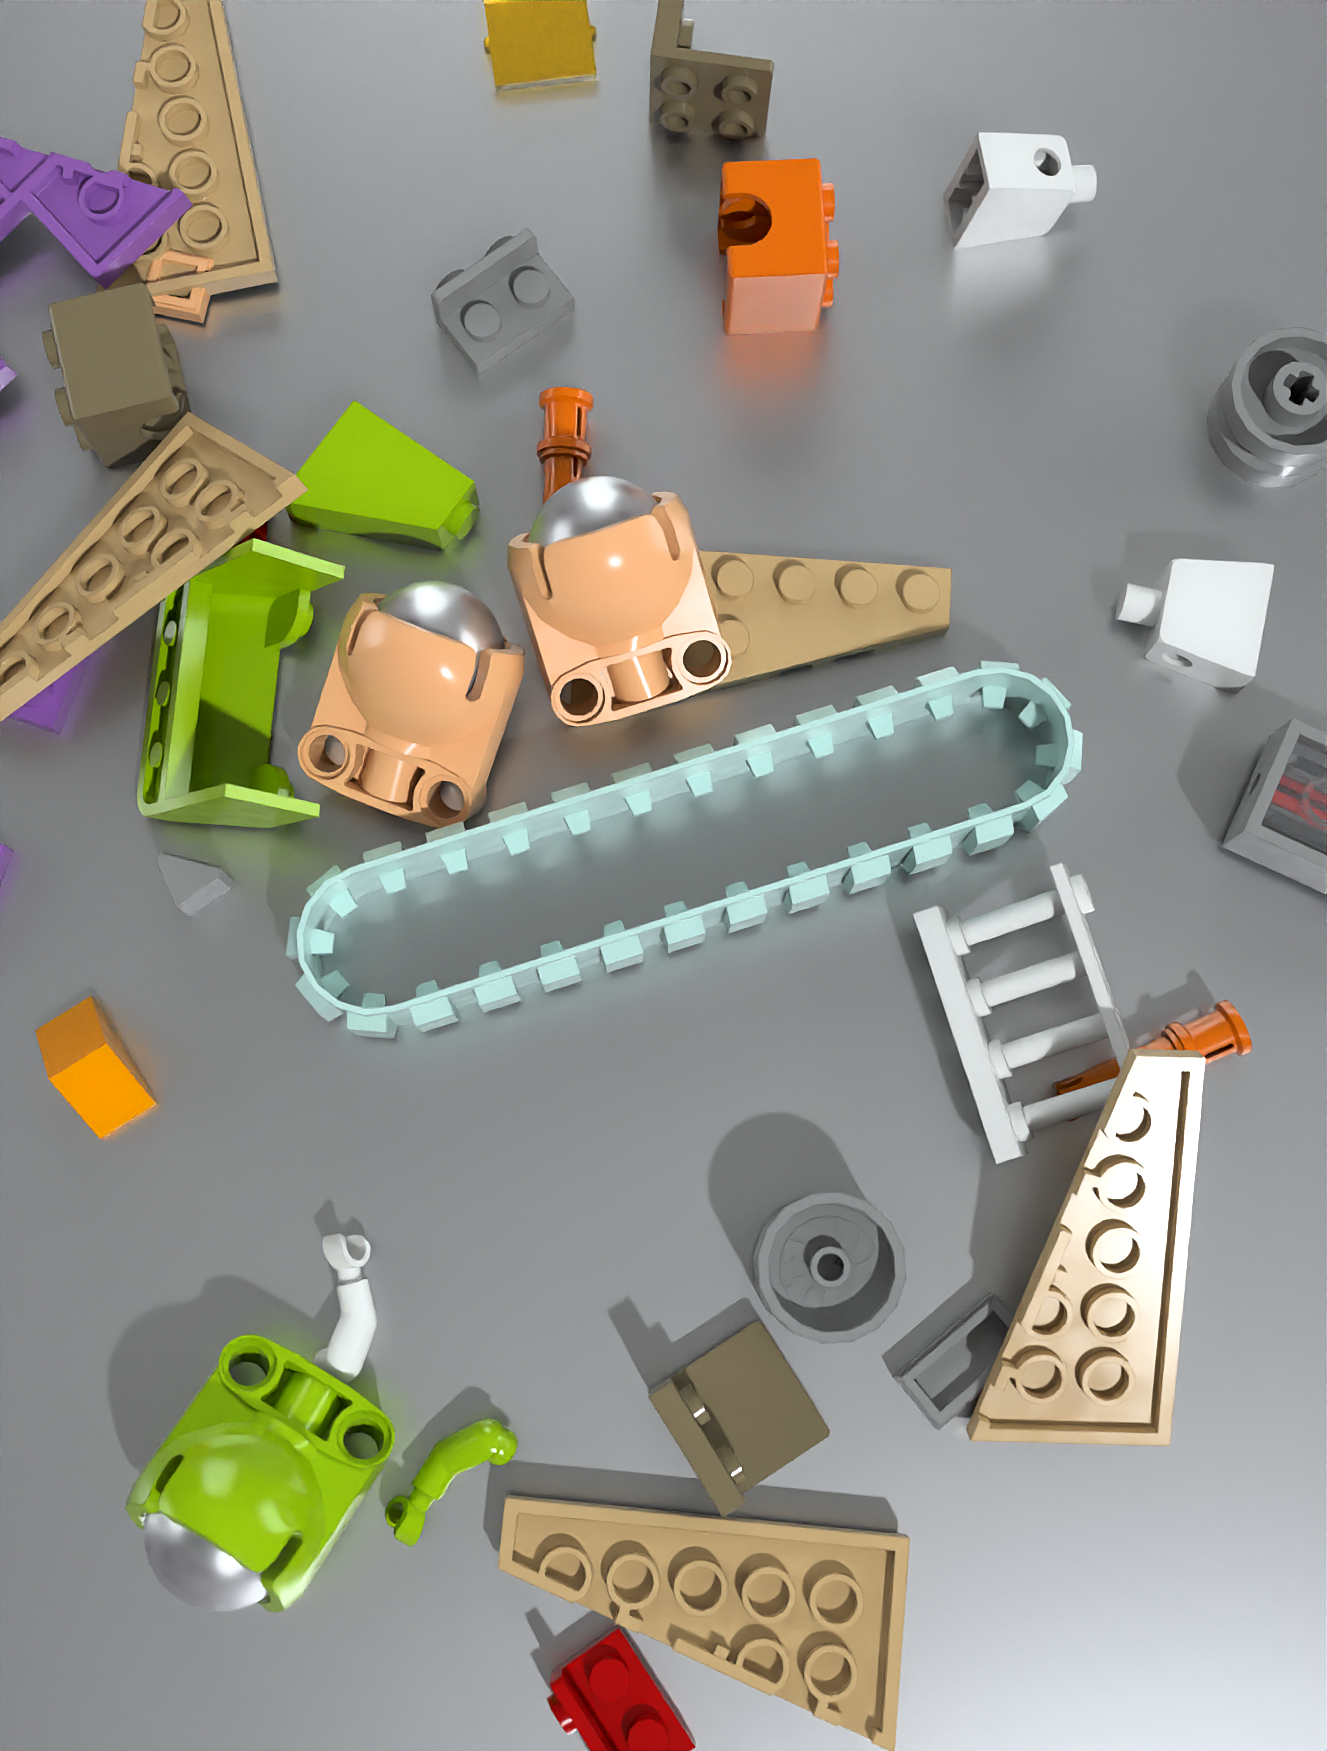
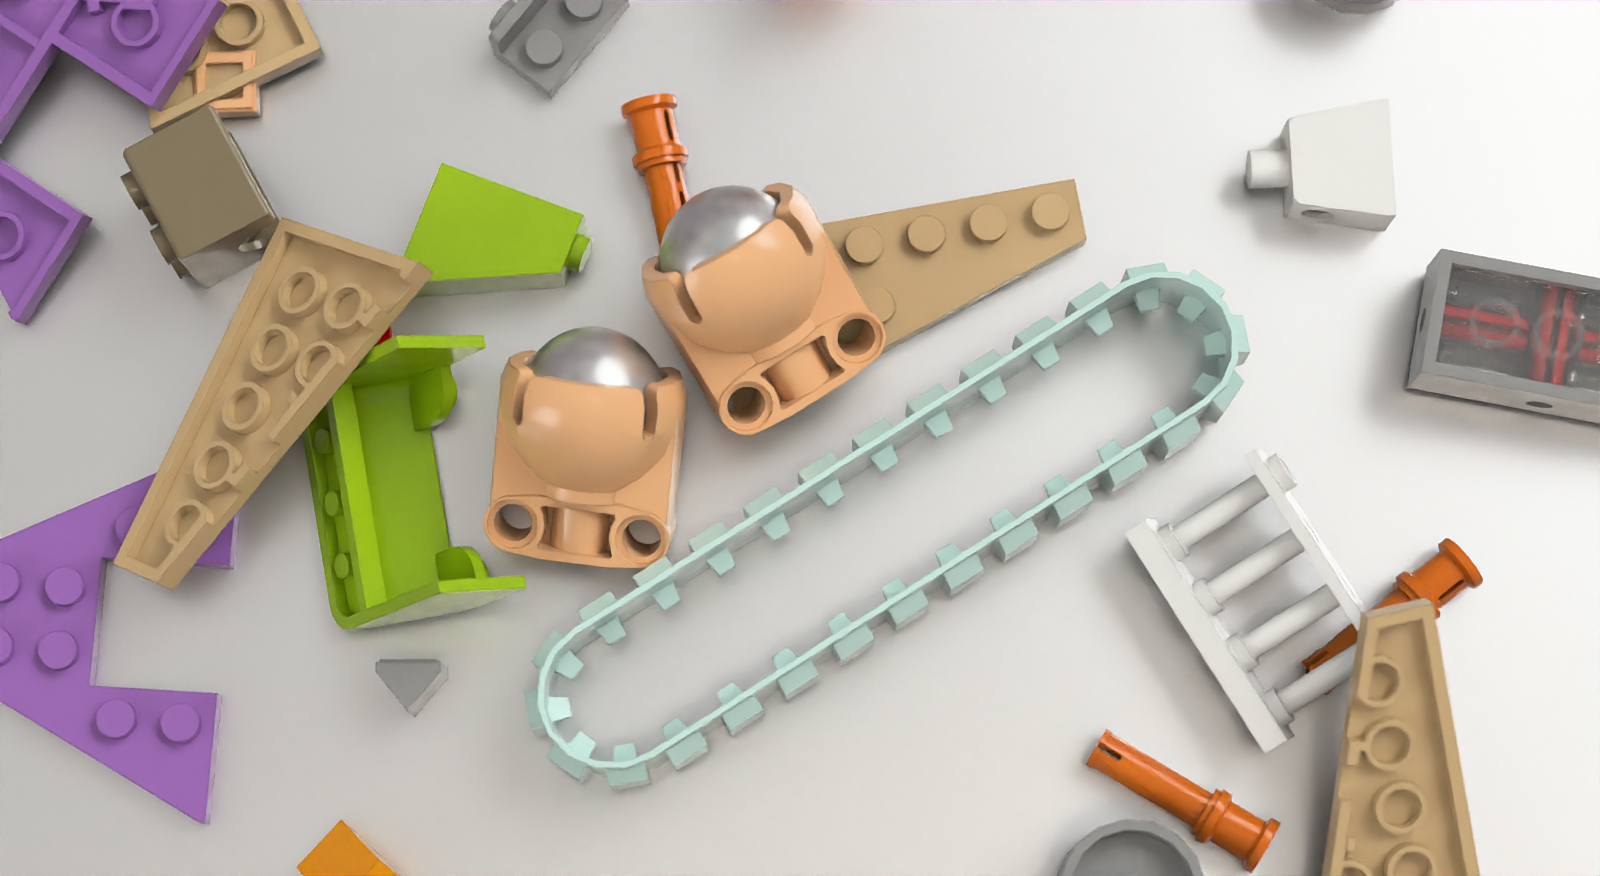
camera: 10 degrees left, 0 degrees up
none -> orange pin [1086,729,1281,873]

